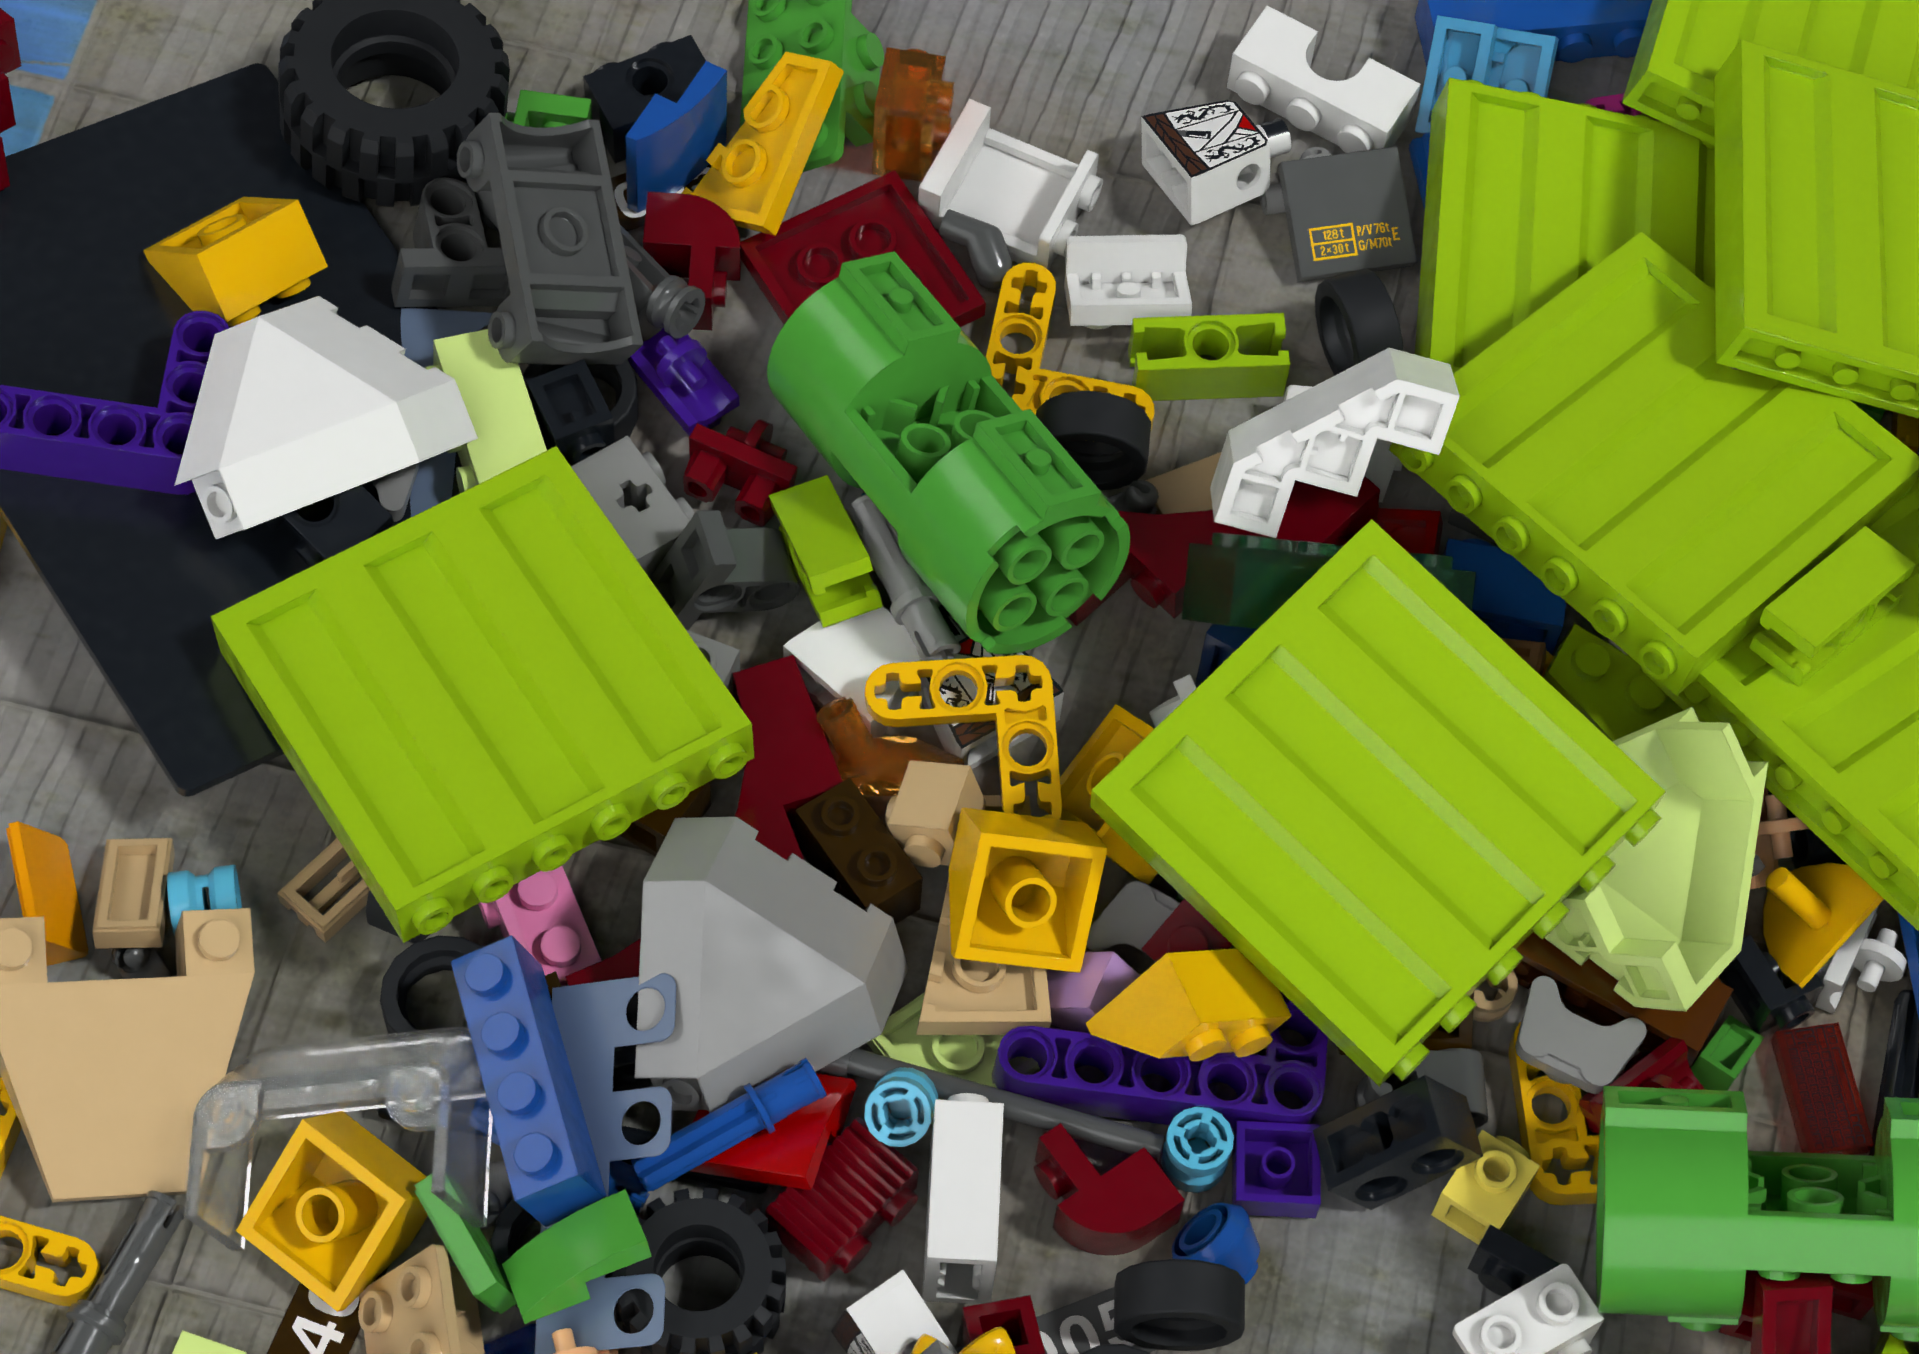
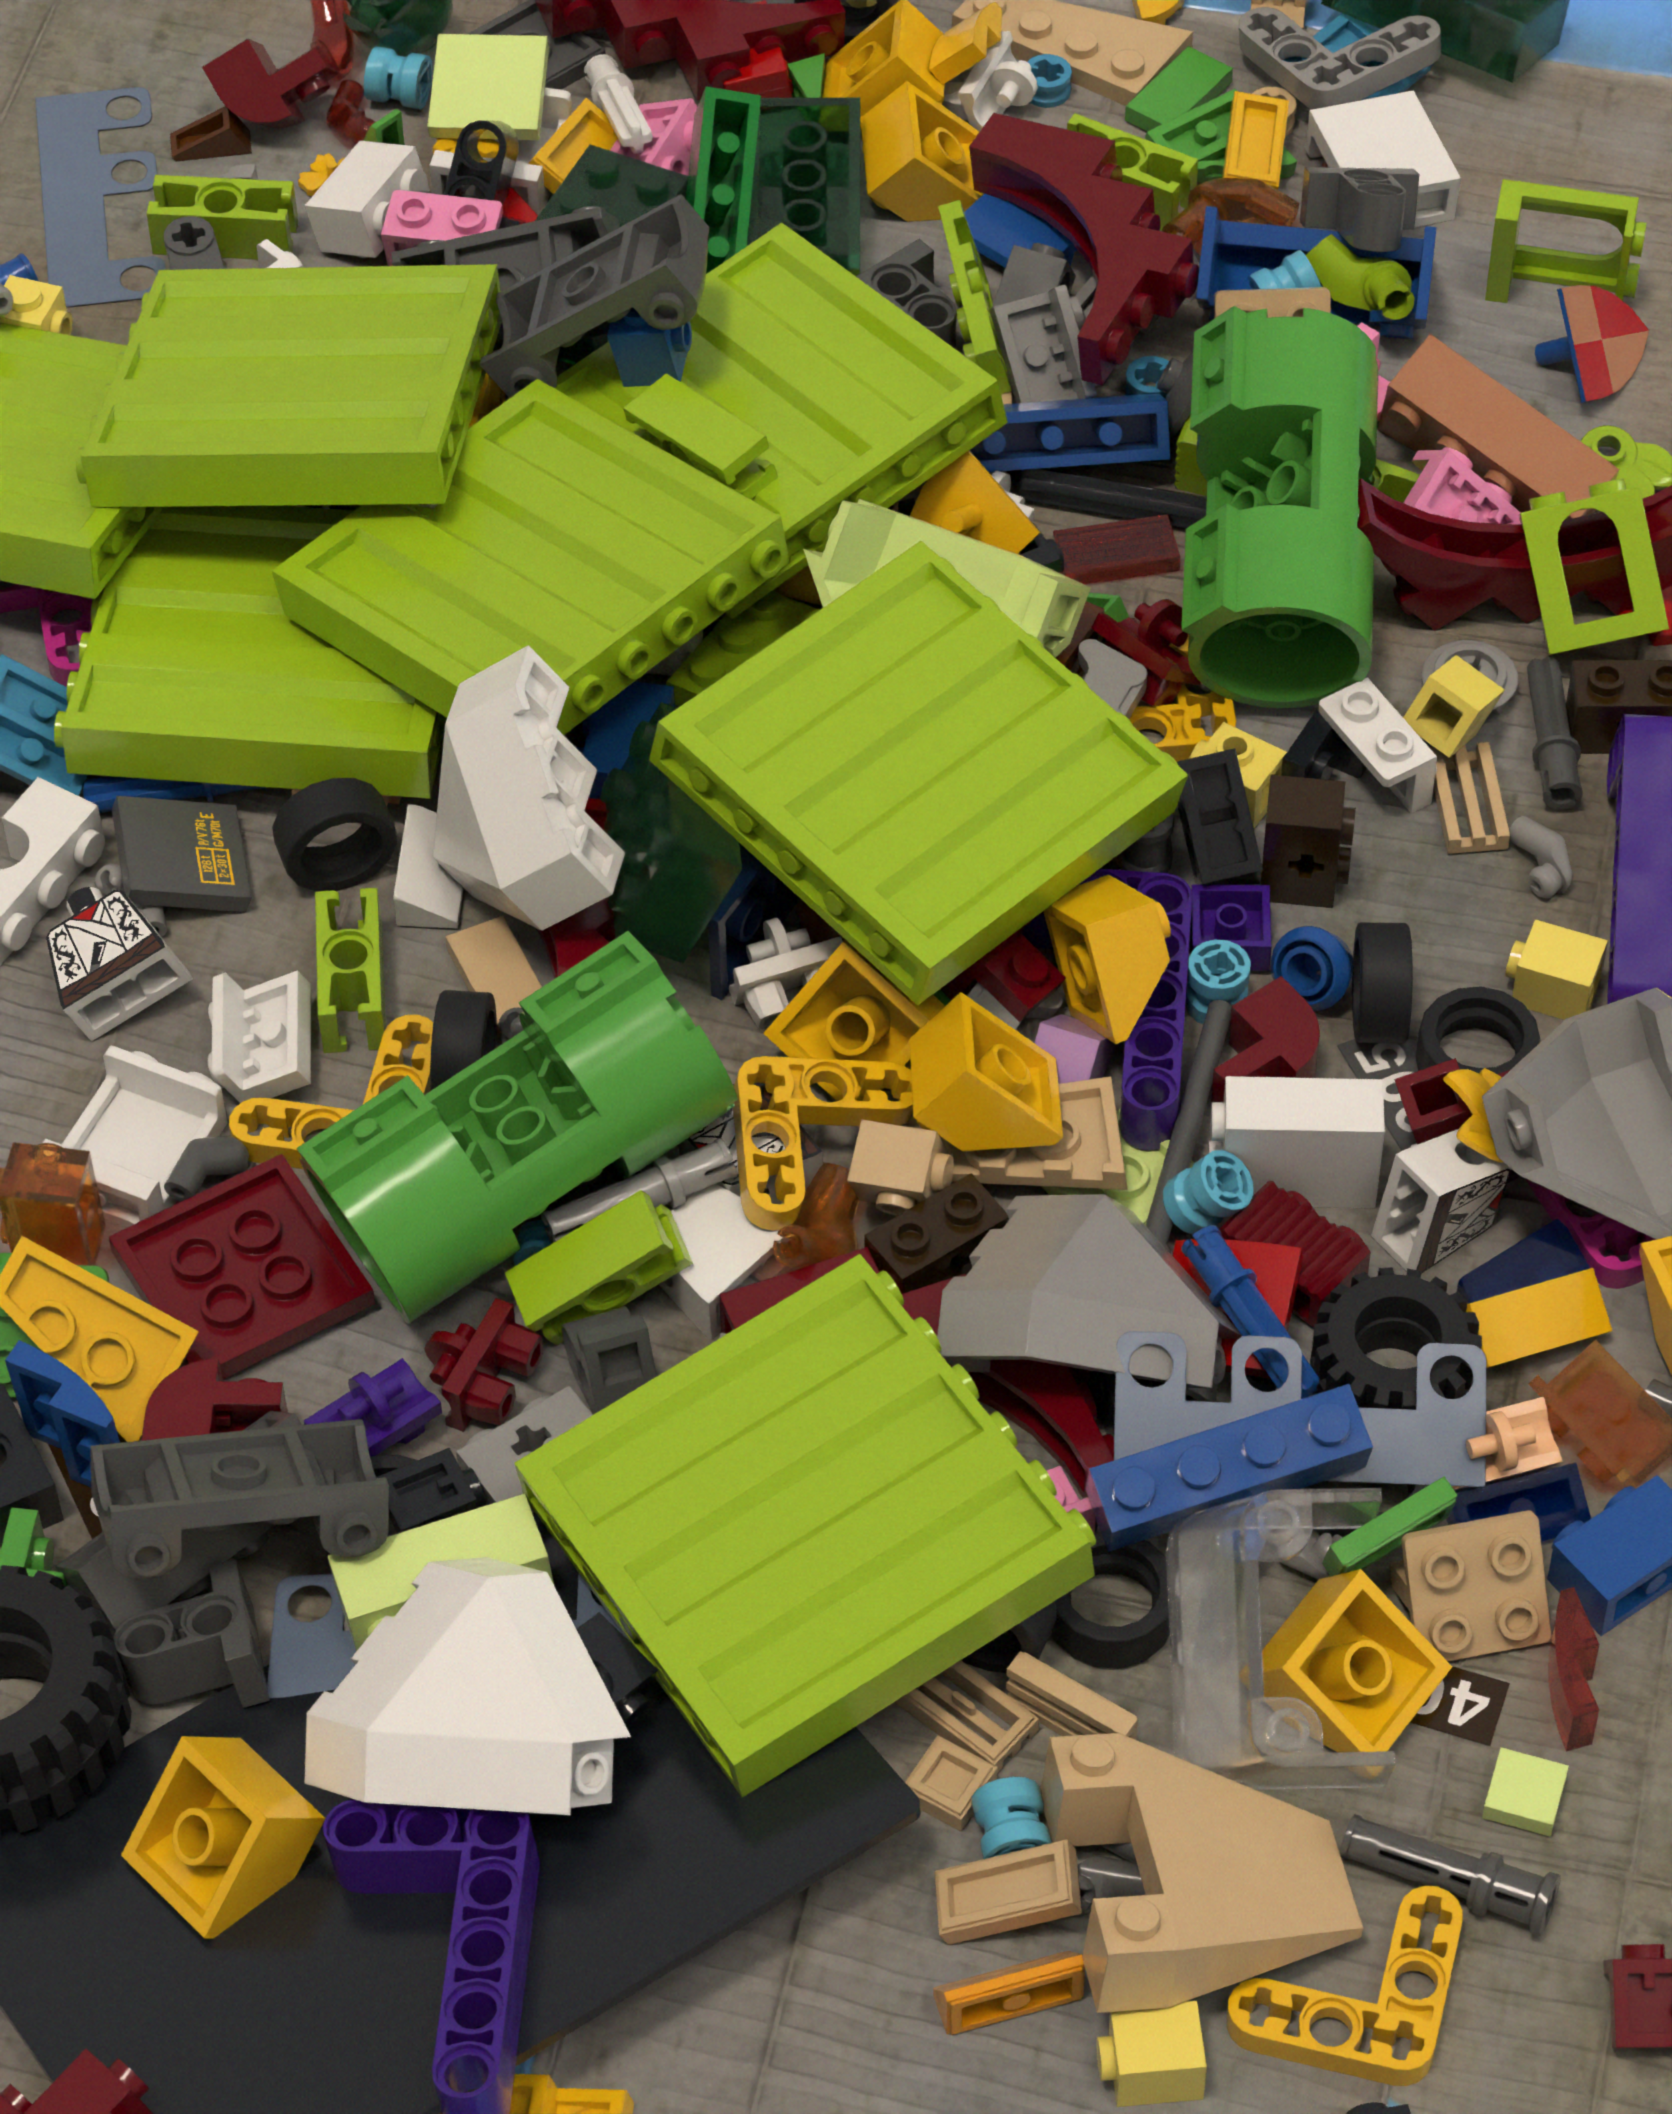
camera: 85 degrees left, 10 degrees down
bright green slope [502,1189,652,1324] -> none
dark grey bush [646,275,705,338] -> none
none -> tan tile [905,1735,998,1832]
none -> tan tile [1006,1651,1138,1740]
none -> dark brown brick [1260,775,1356,908]

